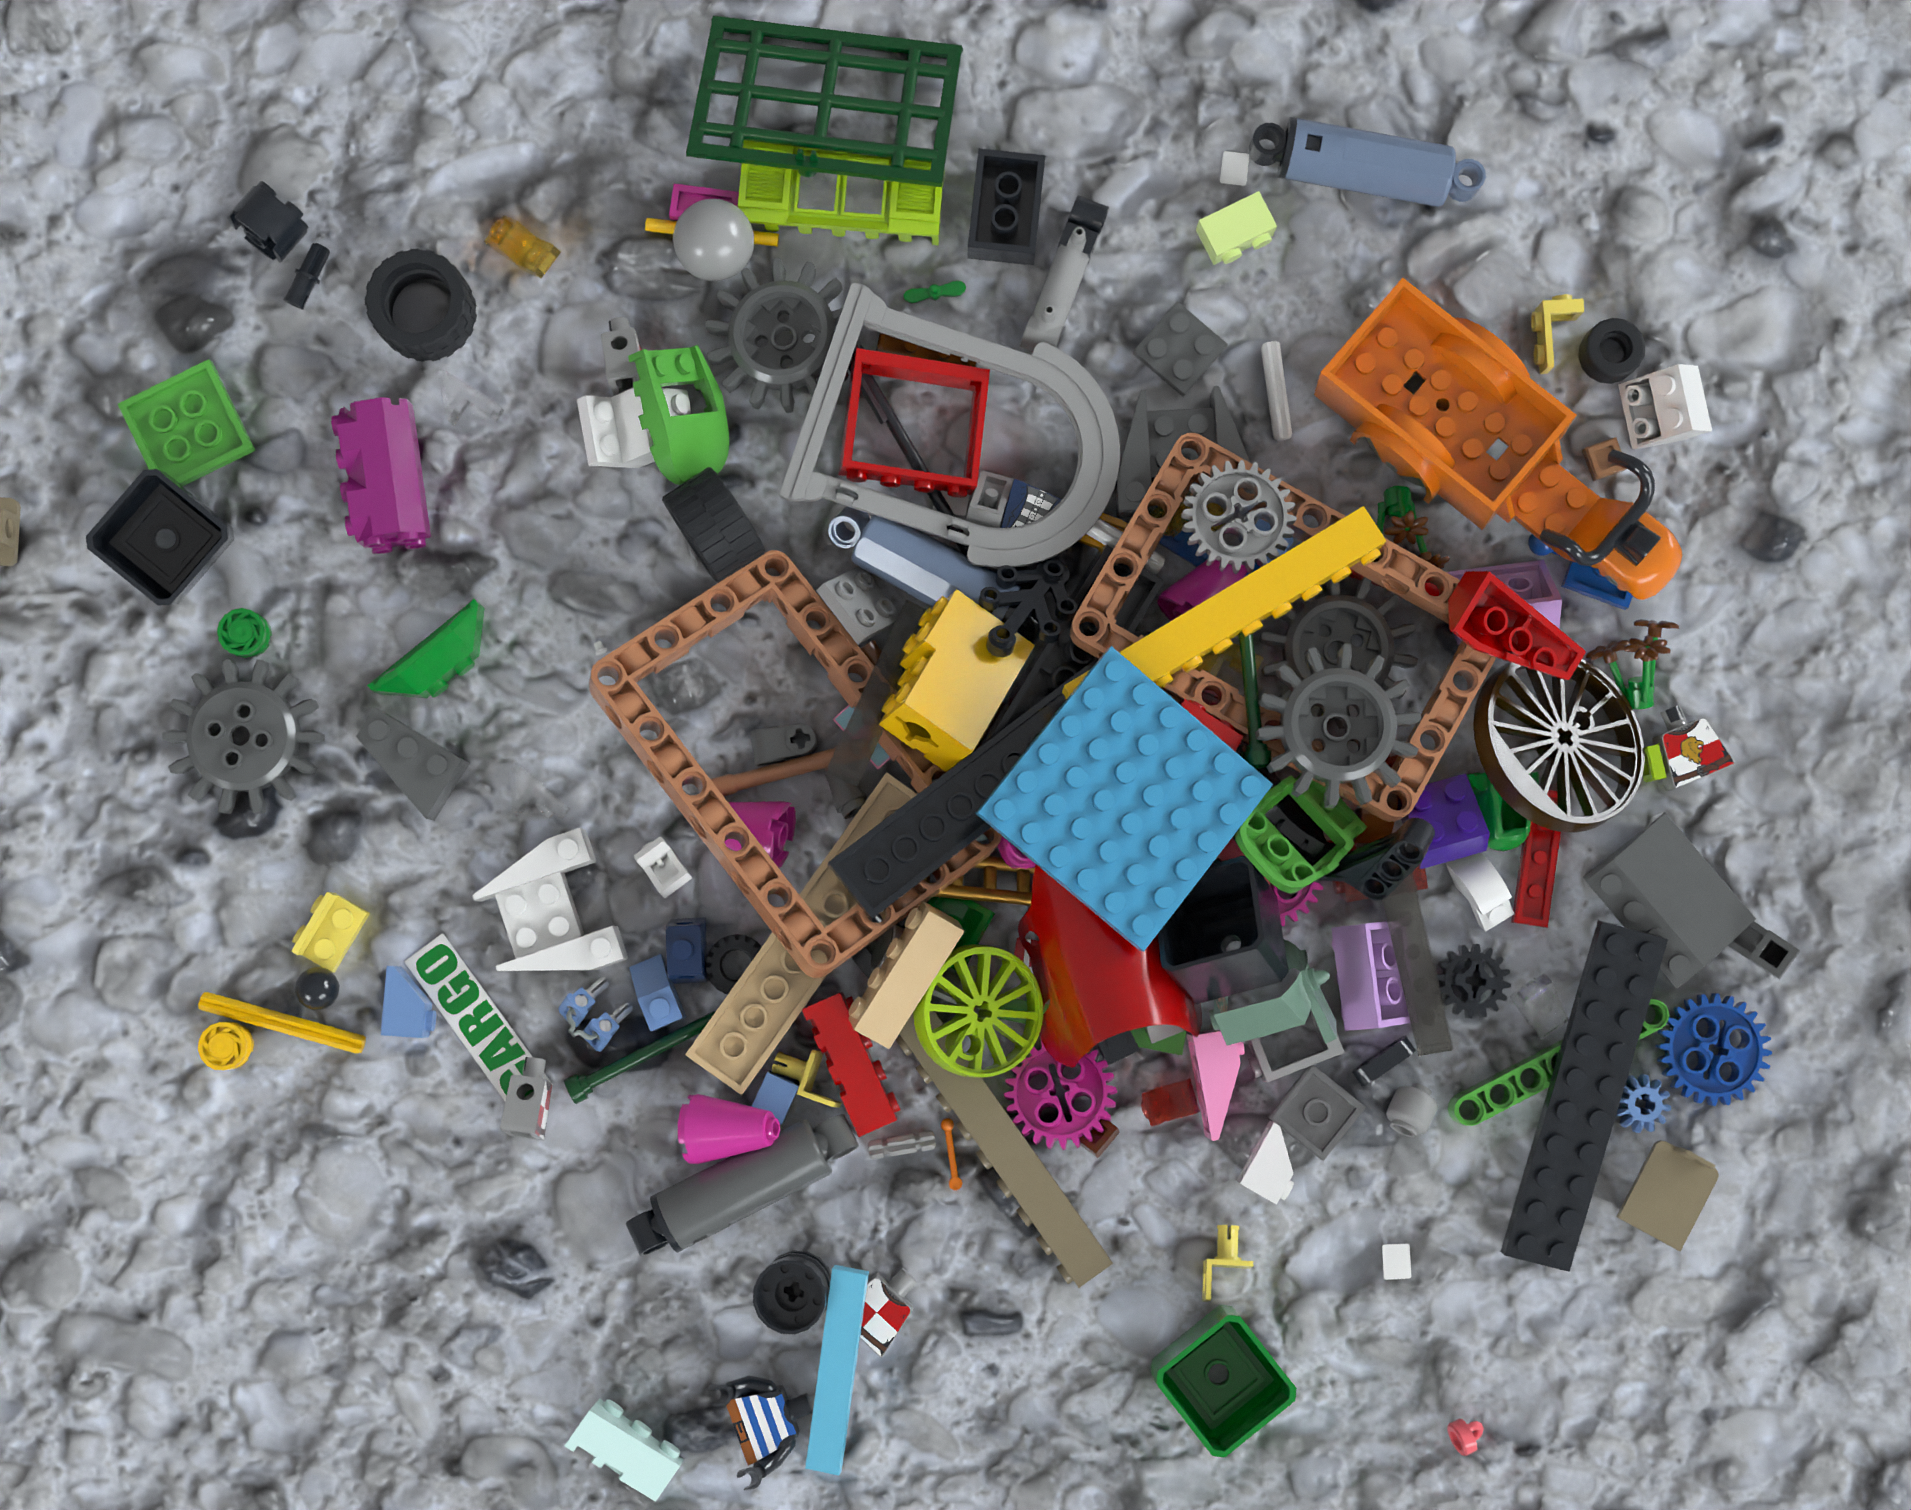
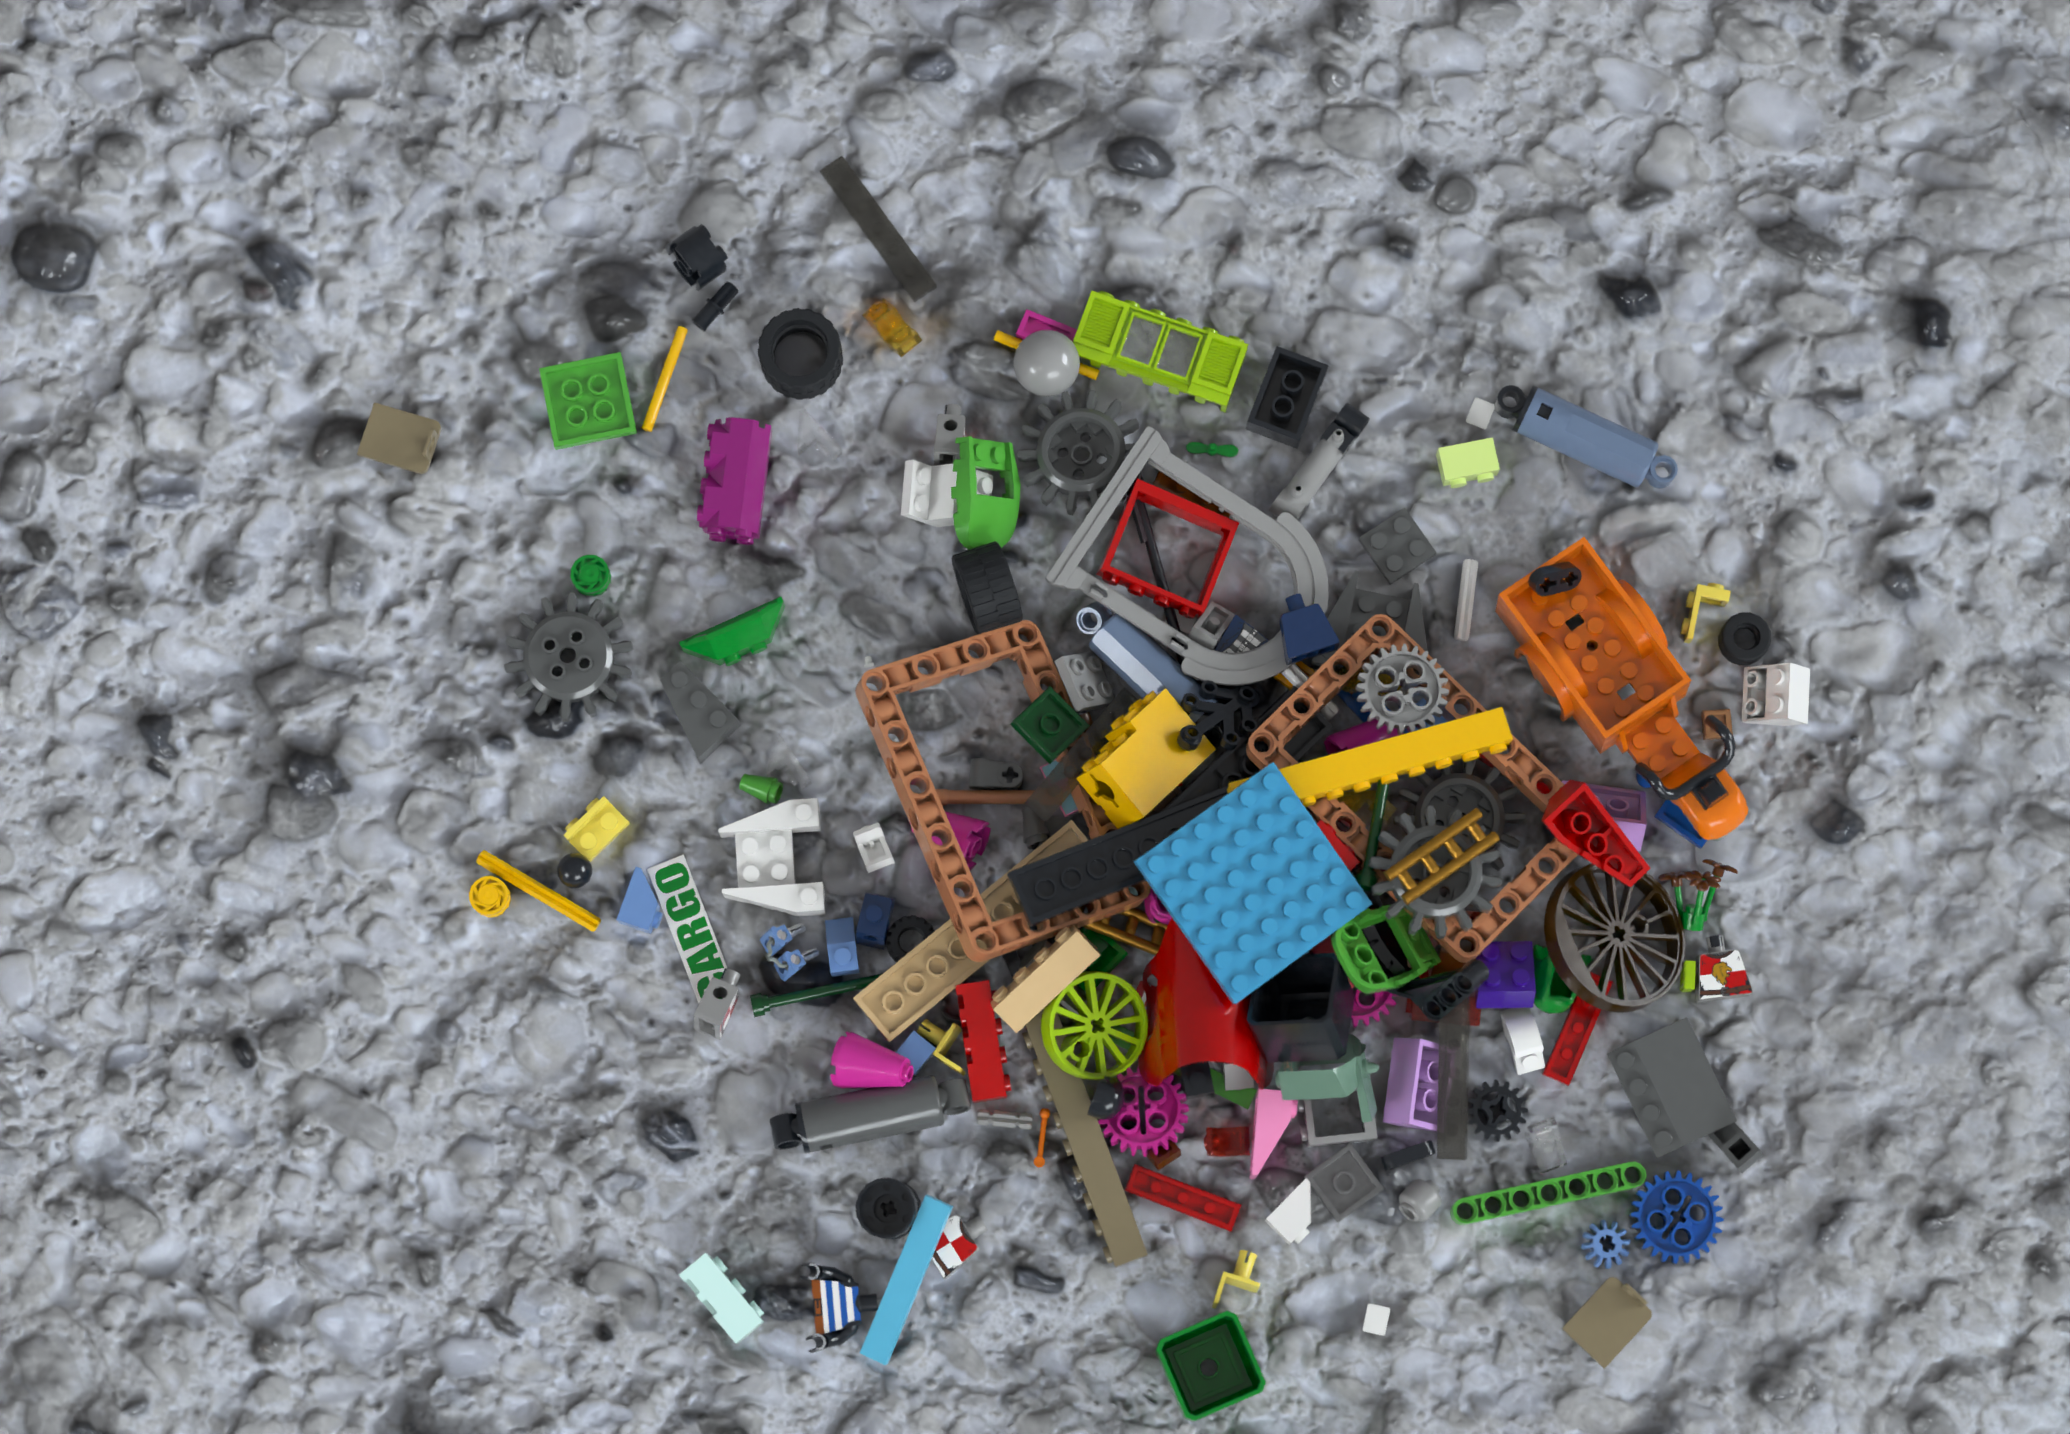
camera: 15 degrees right, 5 degrees down
black plate [86,469,234,606] -> none
dark green door [686,16,963,187] -> none
plant [1372,485,1450,569] -> none
black plate [1500,920,1668,1272] -> none
none -> yellow bar [641,326,688,432]
none -> bright green cone [739,774,783,805]
none -> clear smoke tile [820,156,937,303]
none -> dark green tile [1010,686,1090,764]
none -> black hair [1088,1076,1125,1120]
none -> red tile [1124,1164,1241,1232]
none -> dark blue torso [1279,594,1340,665]
none -> pearl gold bar [1384,808,1500,905]
none -> black beam [1528,562,1582,596]

